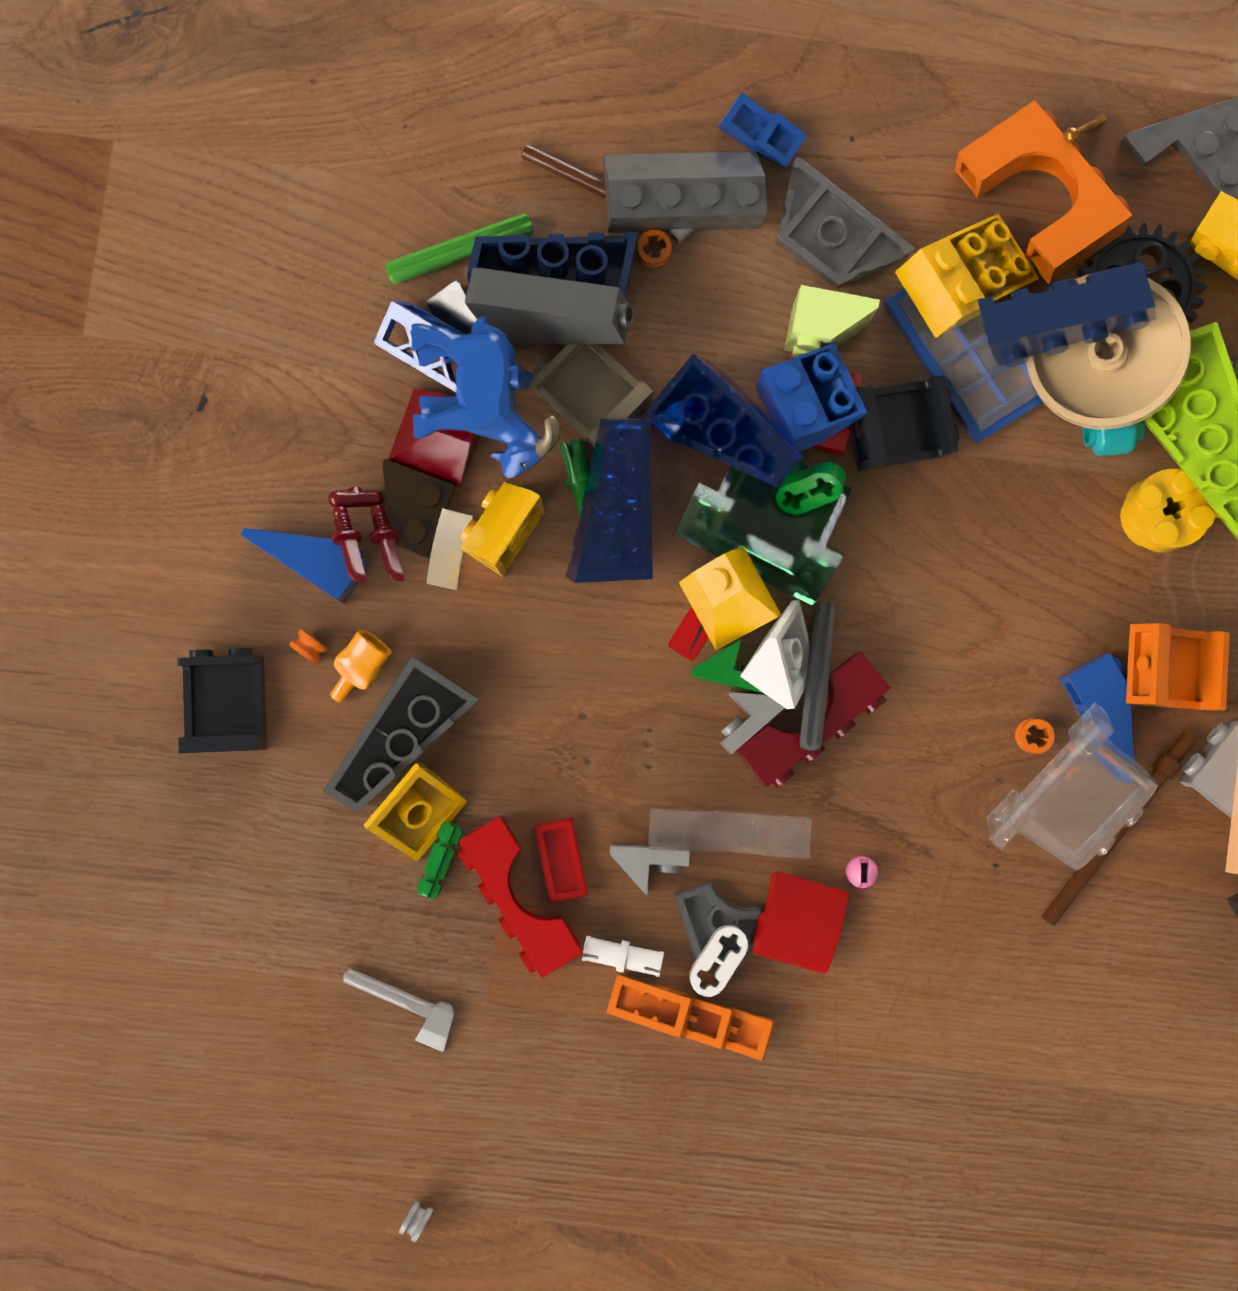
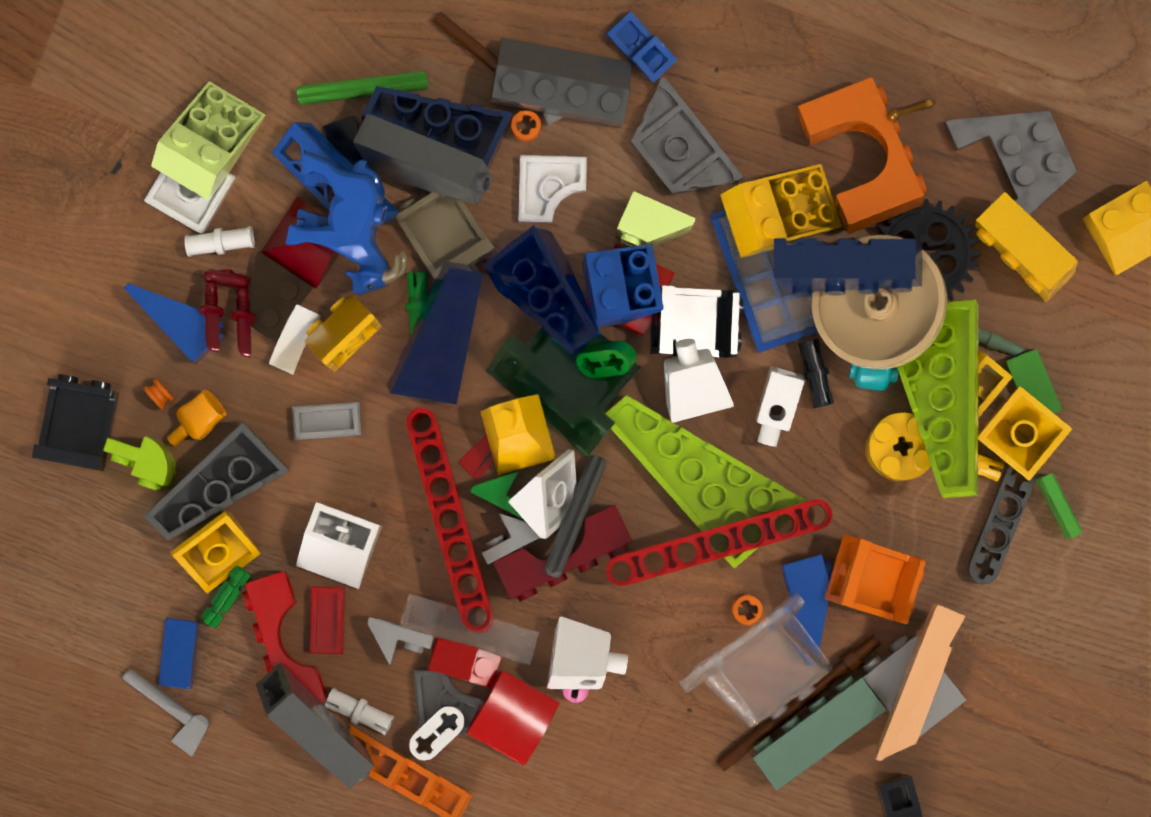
camera: 15 degrees right, 0 degrees up
none -> lime brick [103,436,177,491]
none -> white tile [144,172,236,234]
none -> yellowish green slope [151,81,265,200]
none -> blue slope [158,618,200,689]
none -> white pin [184,226,255,257]
none -> dark grey slope [256,662,374,789]
none -> light grey tile [292,402,362,440]
none -> white slope [296,502,382,589]
none -> red beam [406,407,494,634]
none -> red slope [427,637,502,688]
none -> white tile [518,155,587,224]
none -> white torso [547,617,628,689]
none -> lime wing [601,395,807,569]
none -> red beam [606,499,833,586]
none -> white torso [664,338,734,423]
none -> sand green brick [751,675,886,791]
none -> white torso [756,366,804,447]
none -> black pin [798,338,834,409]

